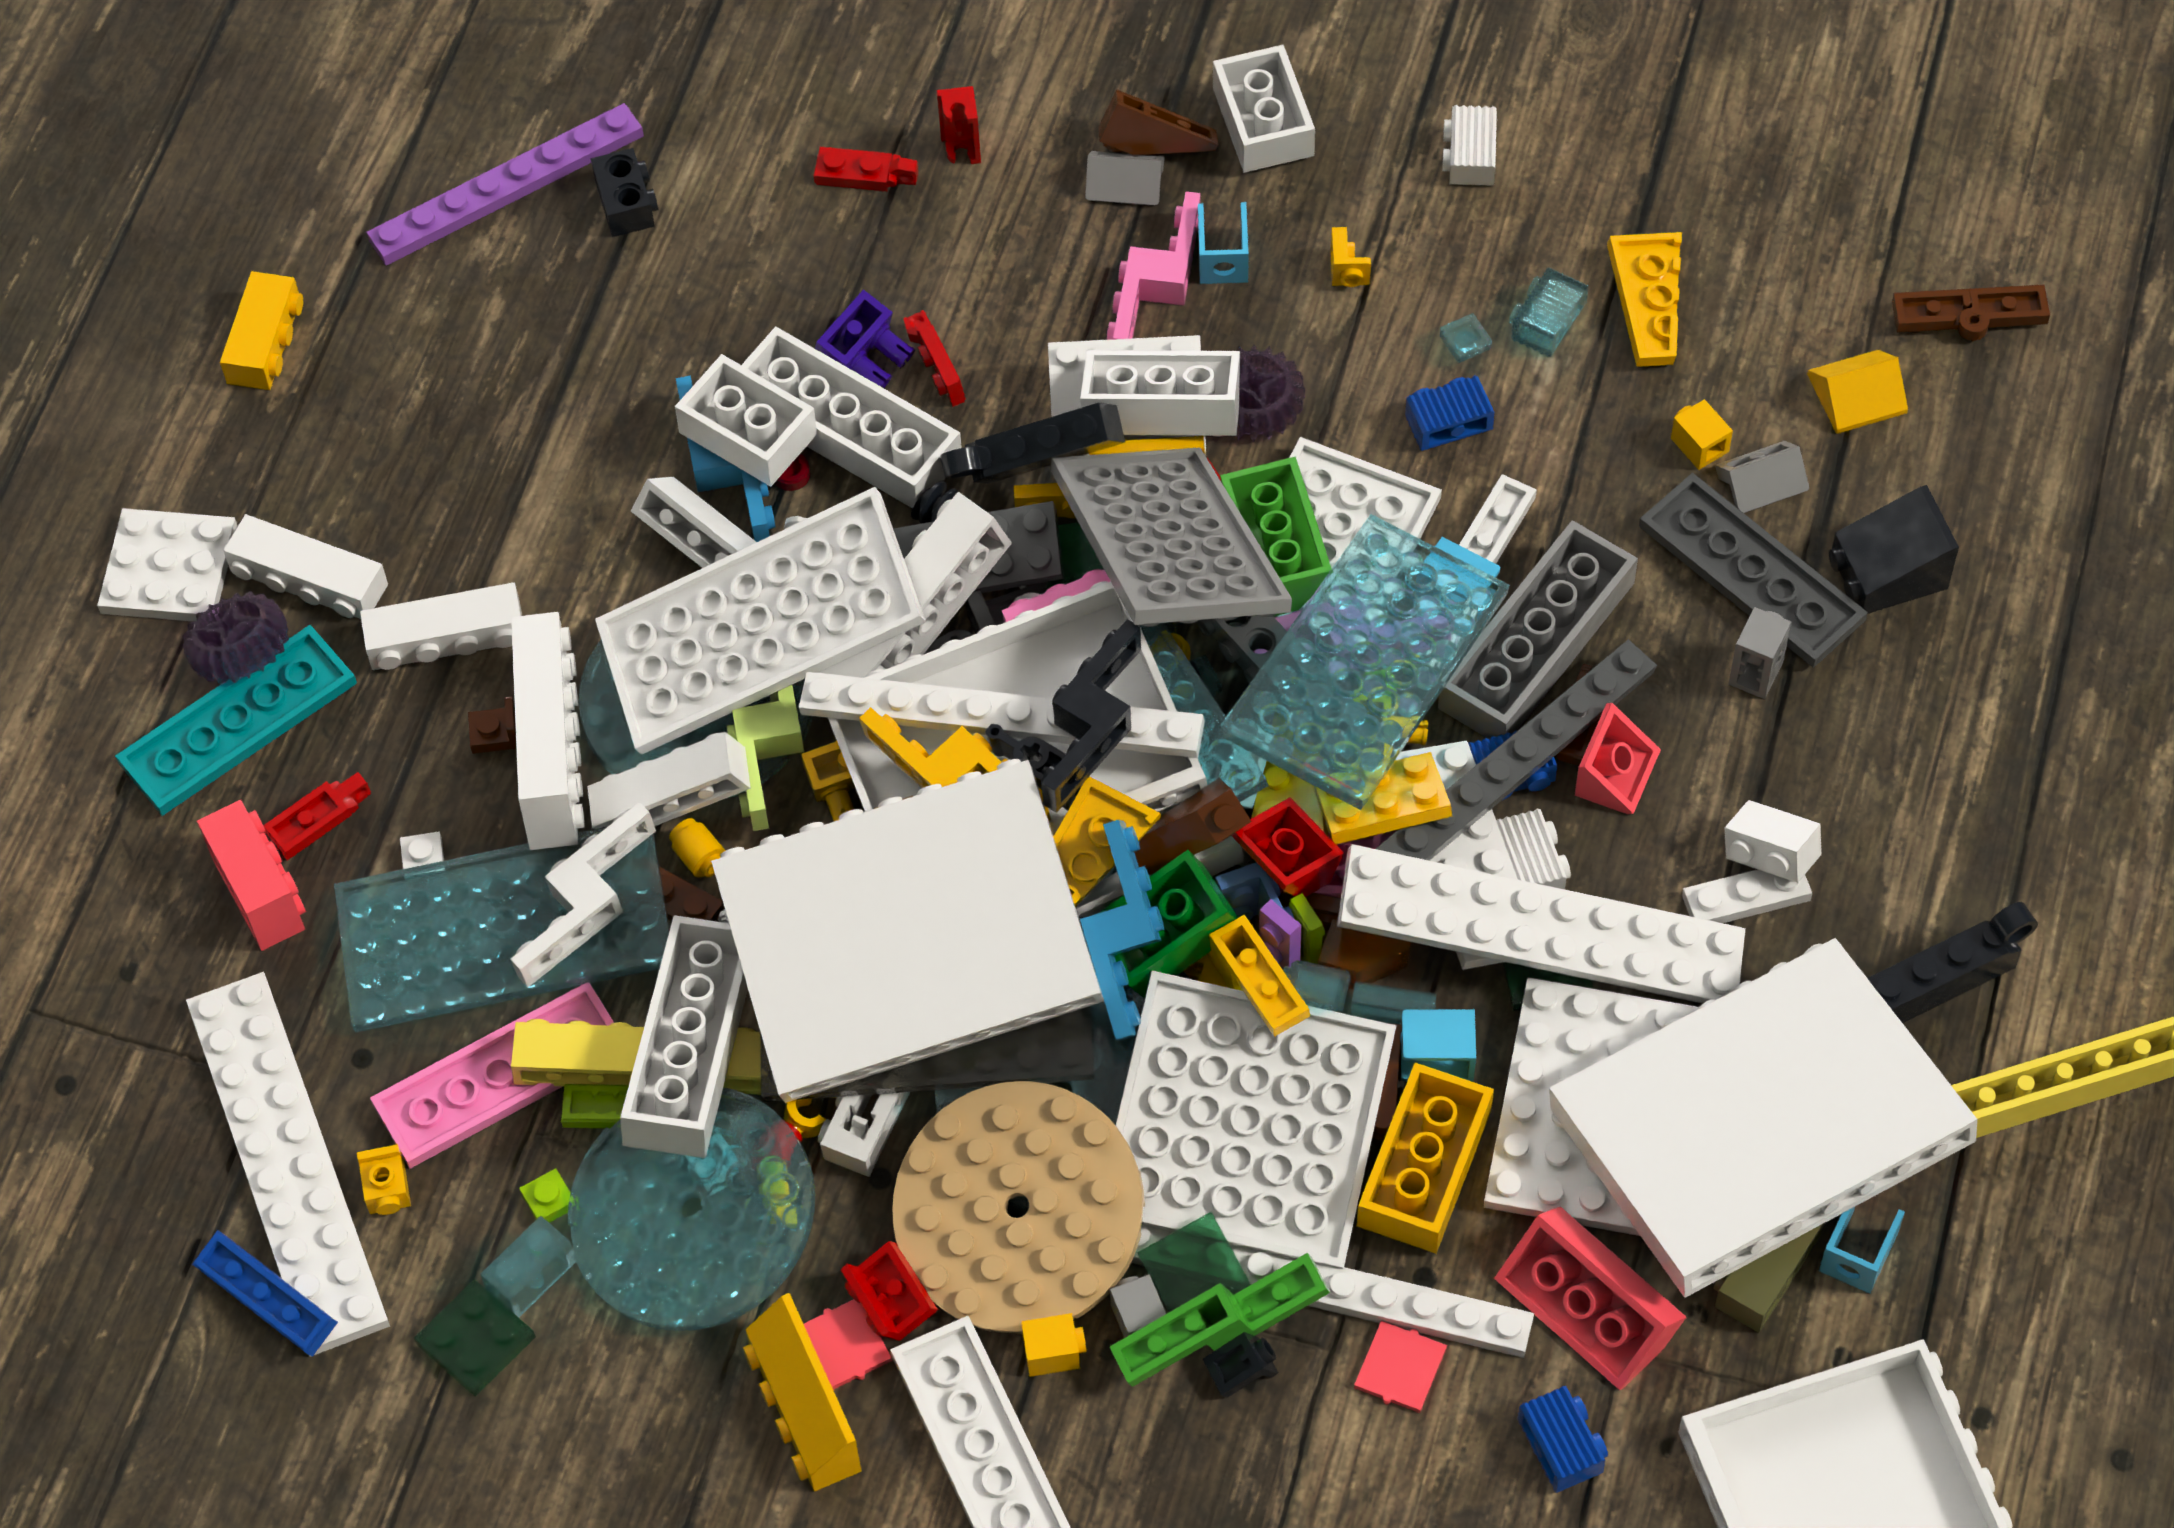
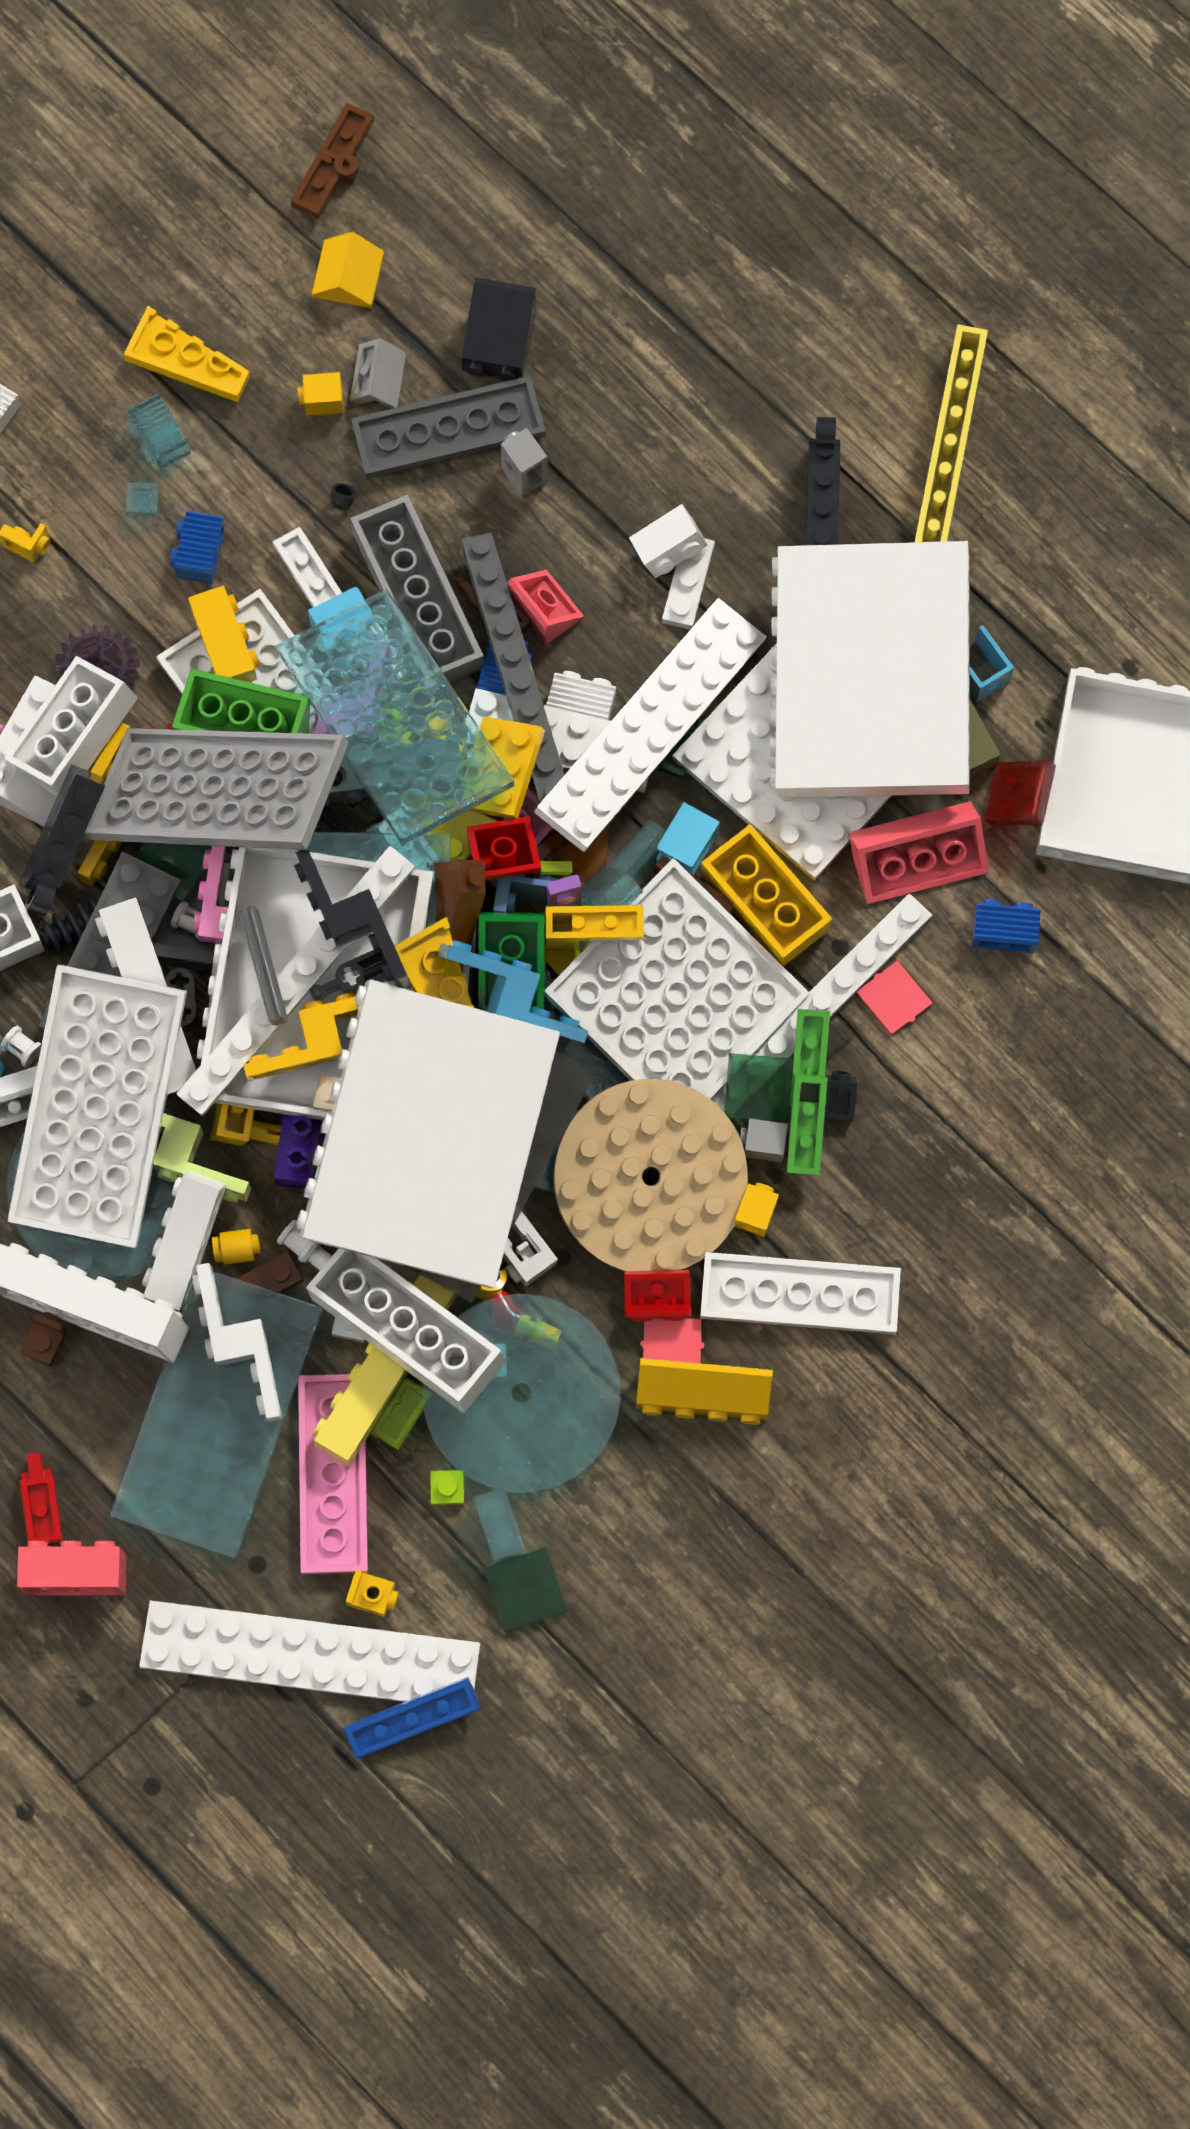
camera: 65 degrees left, 15 degrees up
white plate [400,831,446,880] -> none
none -> yellow brick [188,585,260,682]
none -> dark grey axle [240,906,288,1026]
none -> black hinge [330,483,356,510]
none -> clear red plate [984,760,1056,826]

